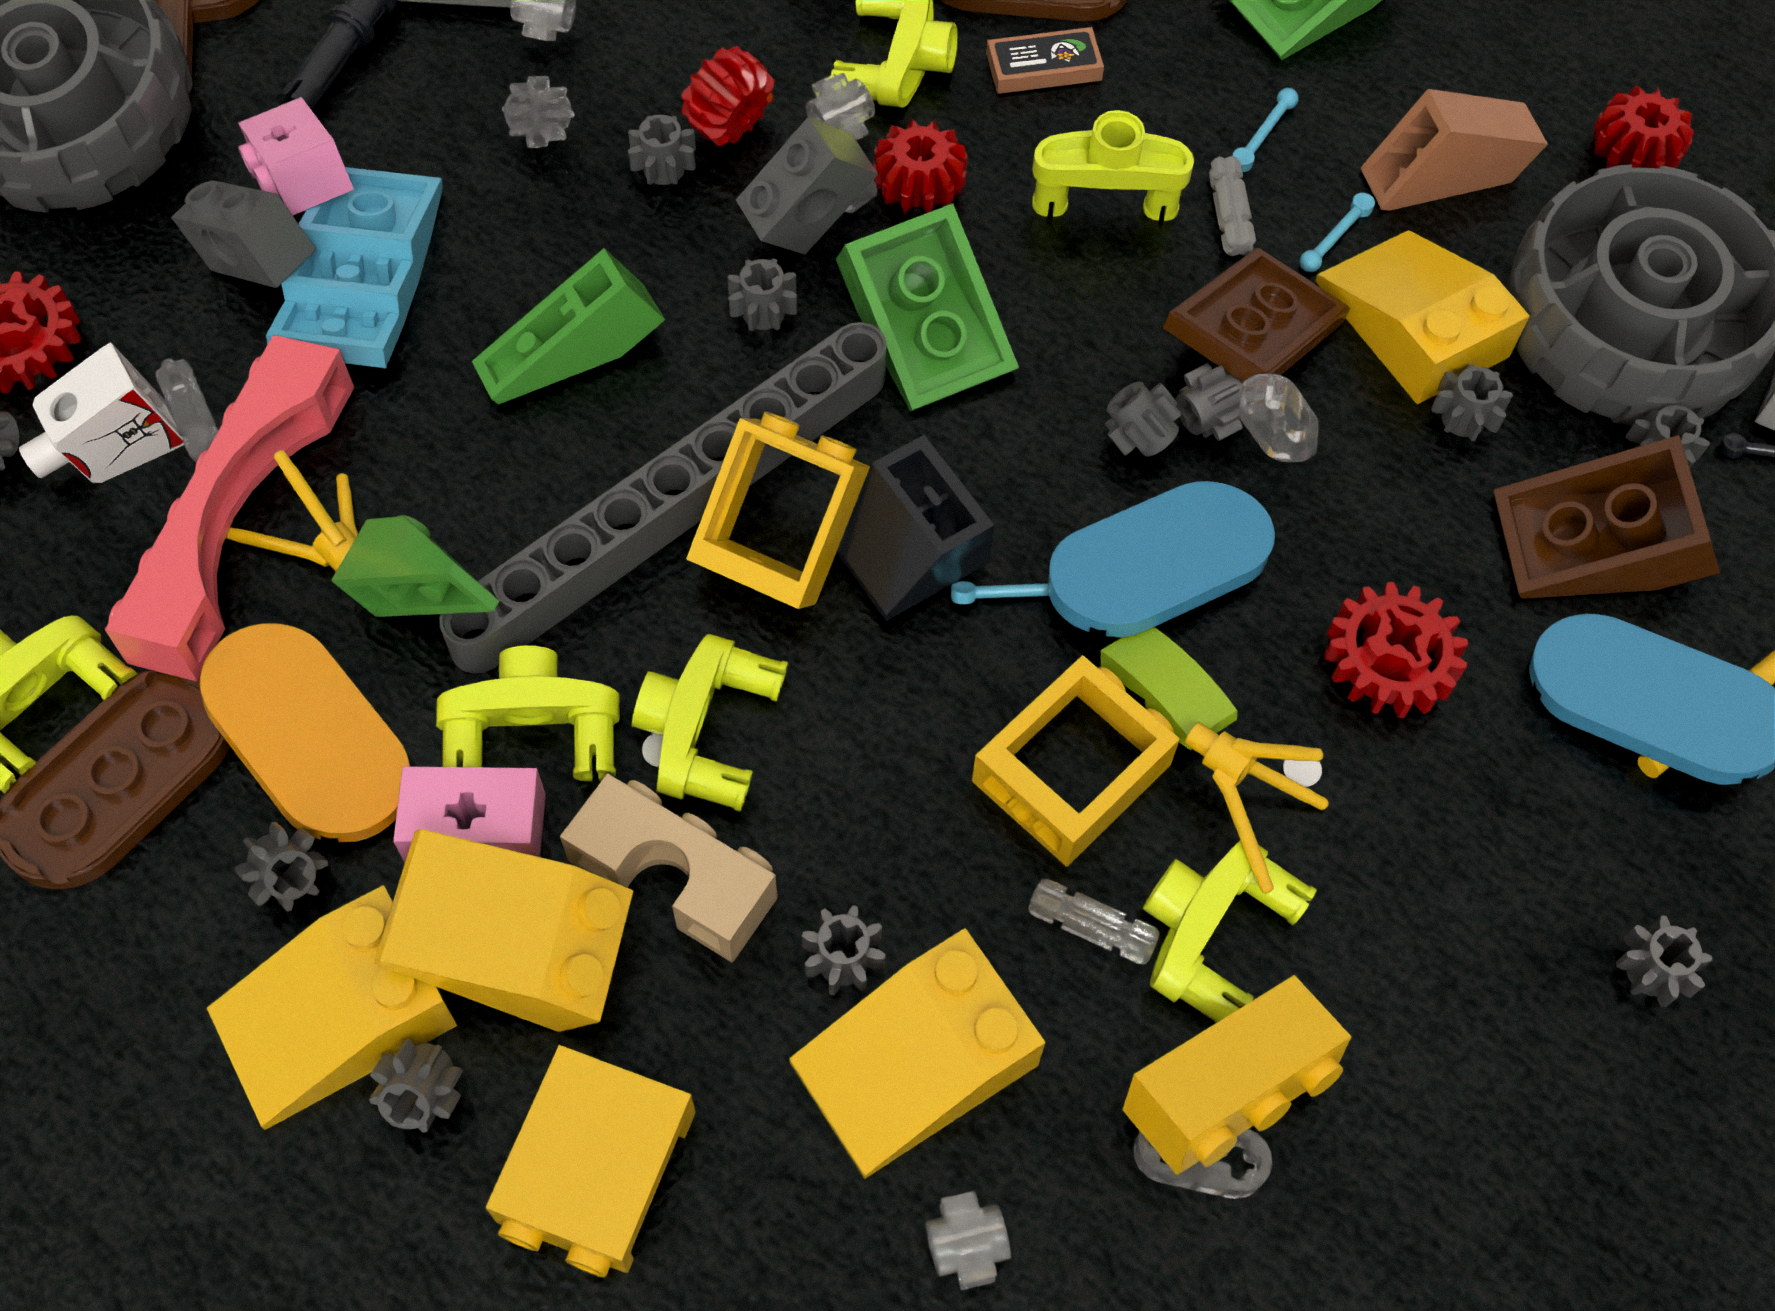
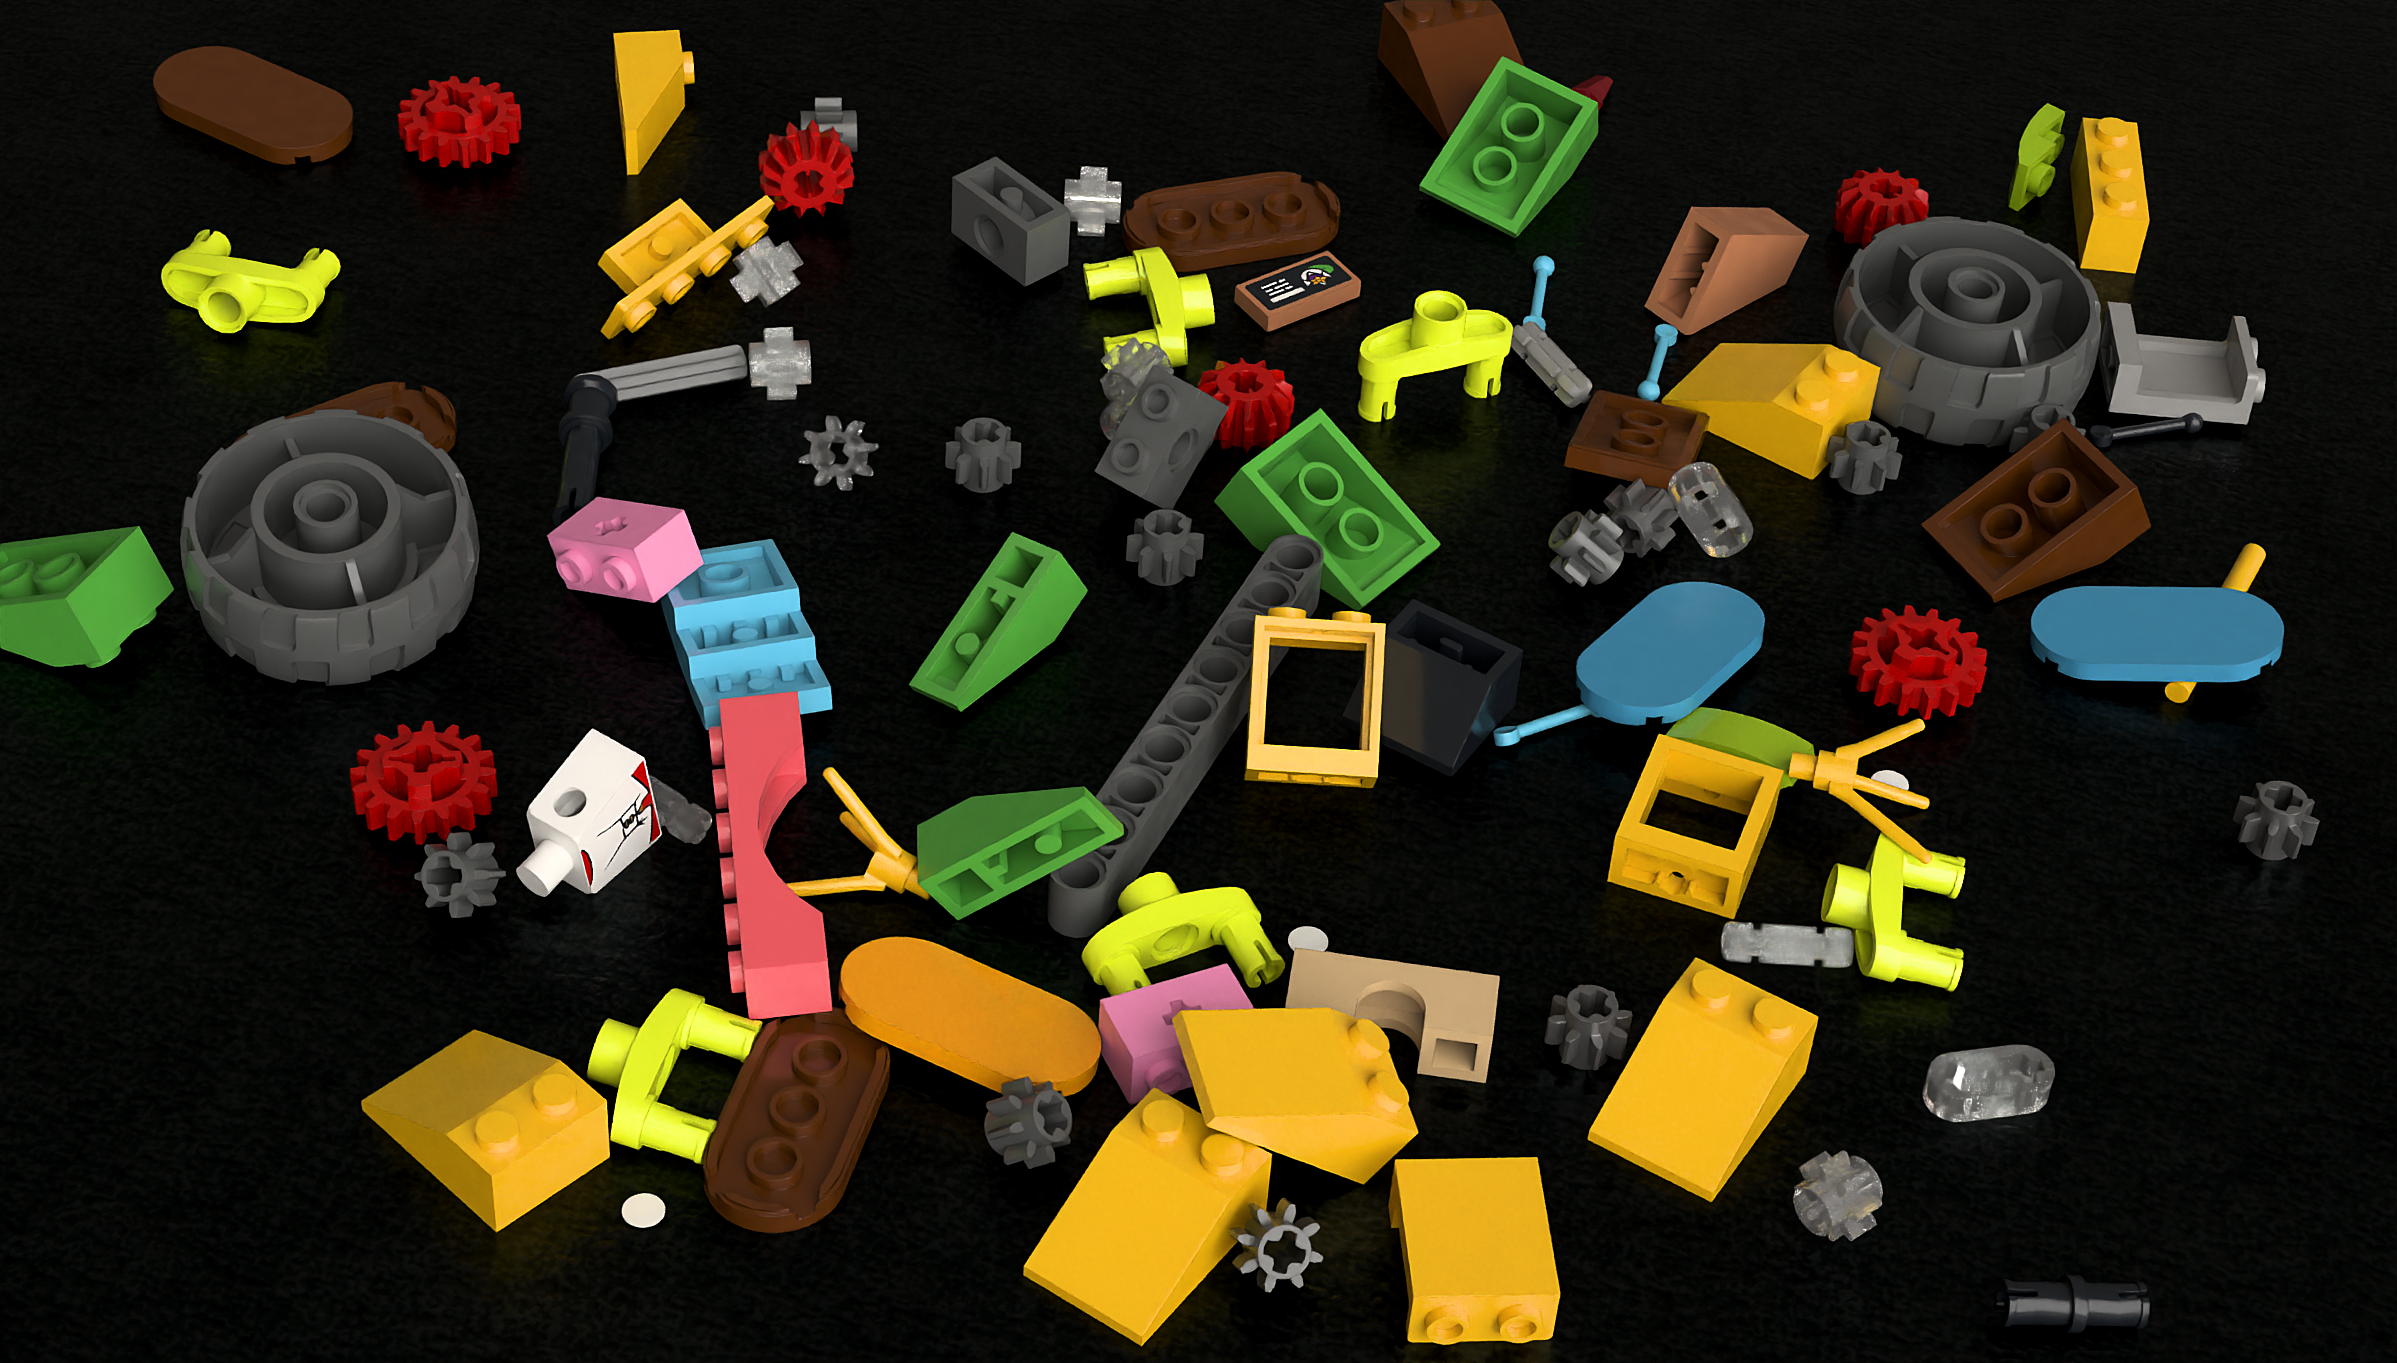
camera: 25 degrees left, 20 degrees down
dark grey brick [171,180,316,288] -> none
neon yellow connector [632,634,788,812] -> none
red gear [681,46,775,146] -> none
yellow brick [1122,975,1352,1175] -> none

